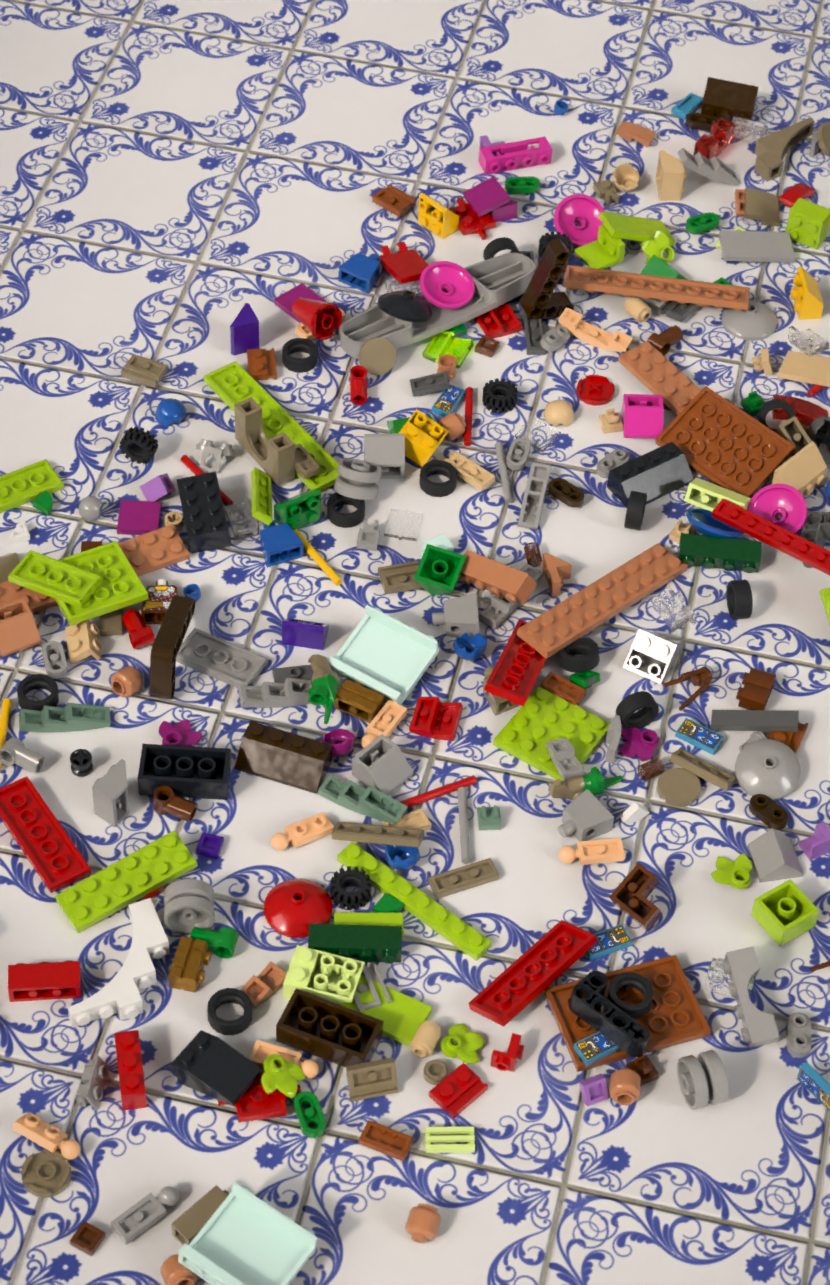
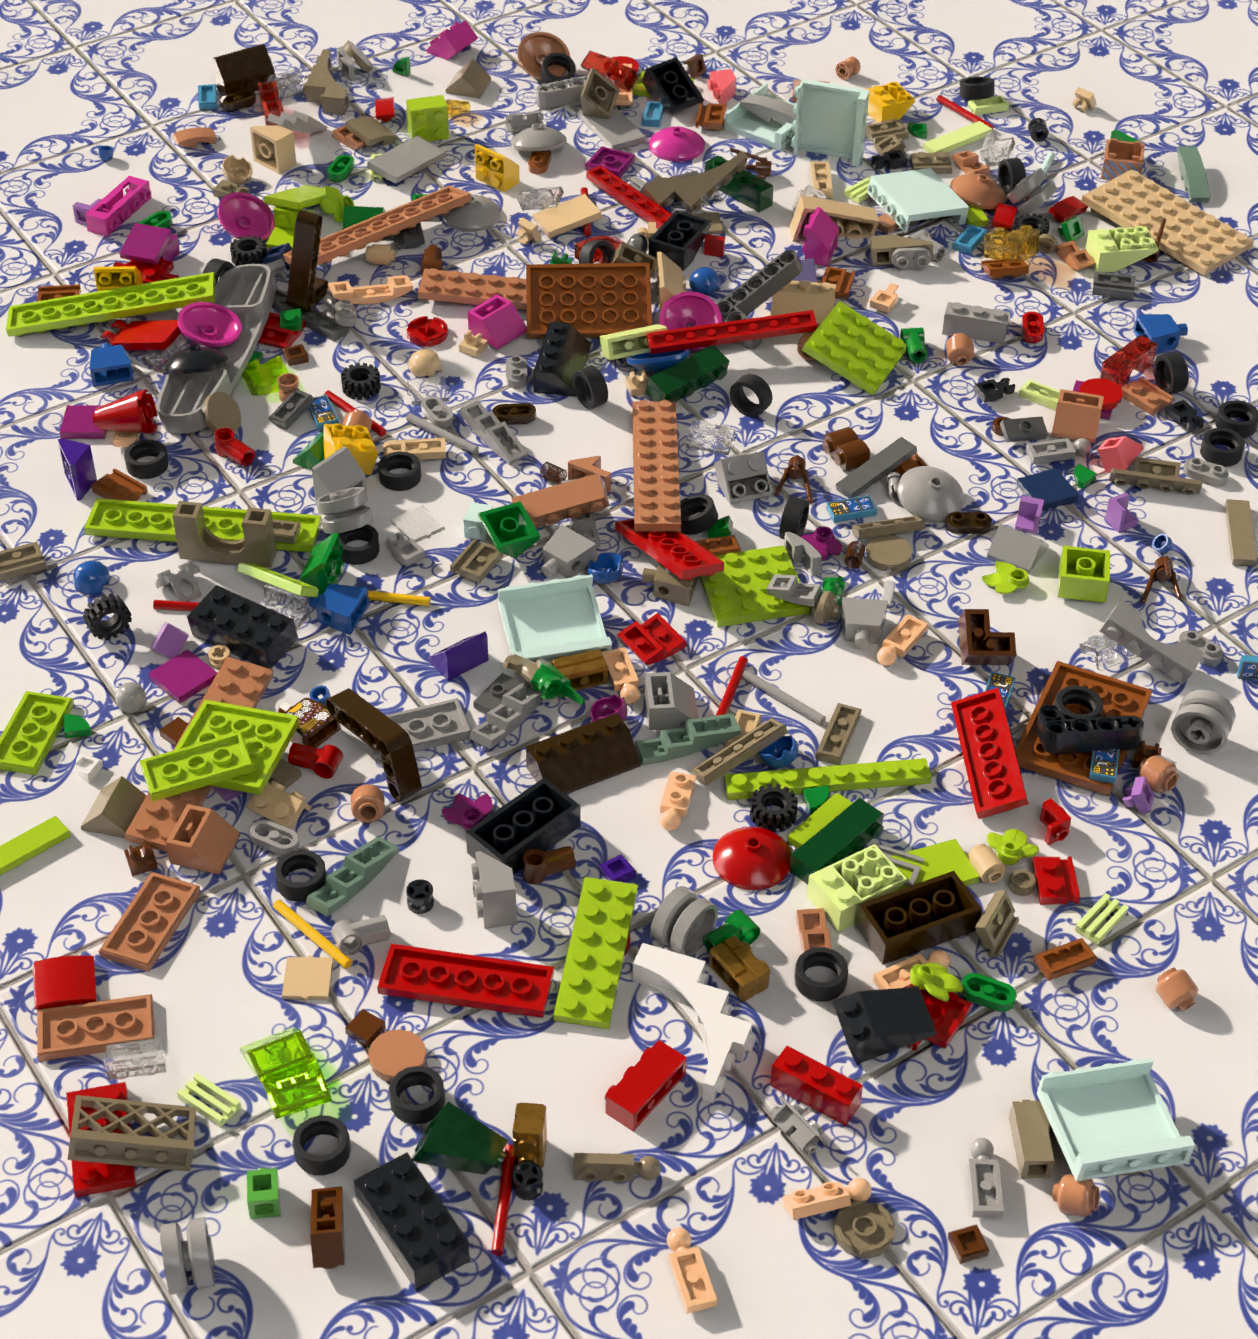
camera: 45 degrees left, 5 degrees down
sand green tile [477,805,502,831] -> none
none -> lime plate [6,272,215,337]
none -> green plate [280,309,303,331]

